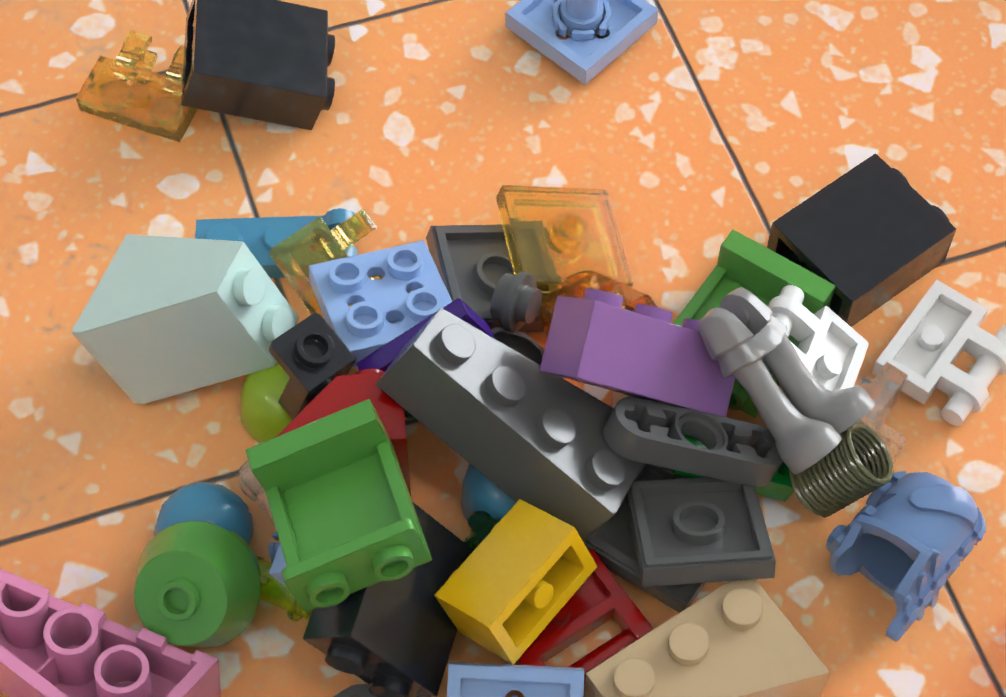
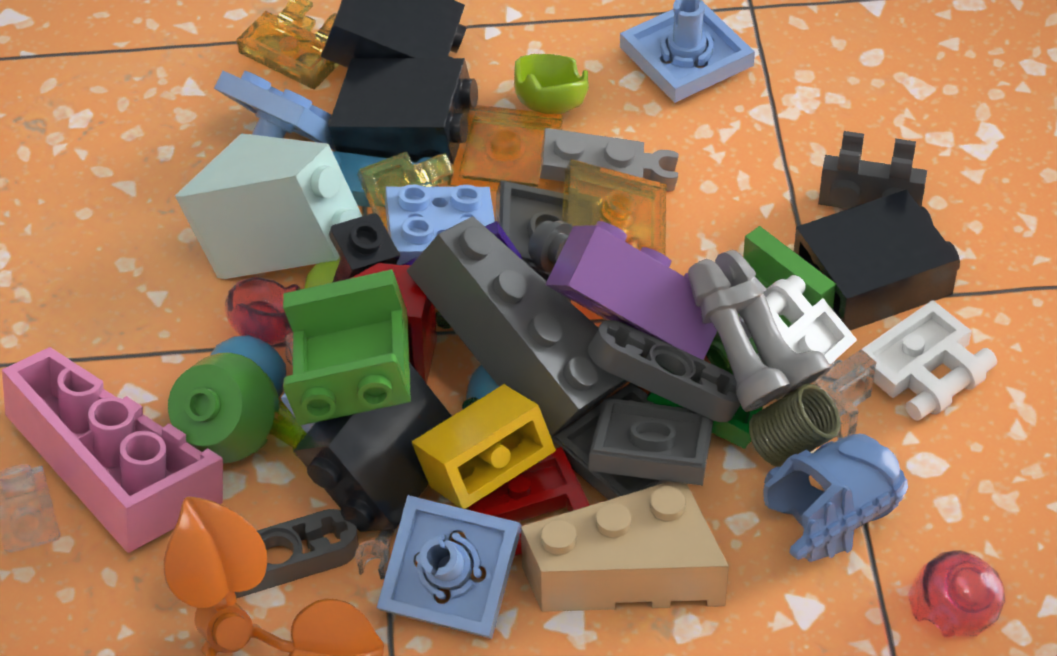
camera: 15 degrees right, 10 degrees down
none -> light blue plate [214,70,336,151]
none -> clear pink hair [225,277,300,346]
none -> black brick [328,58,478,164]
none -> clear yellow plate [447,105,563,191]
none -> lime hair [514,54,589,115]
none -> light grey plate [540,128,679,192]
none -> dark grey plate [818,131,928,209]

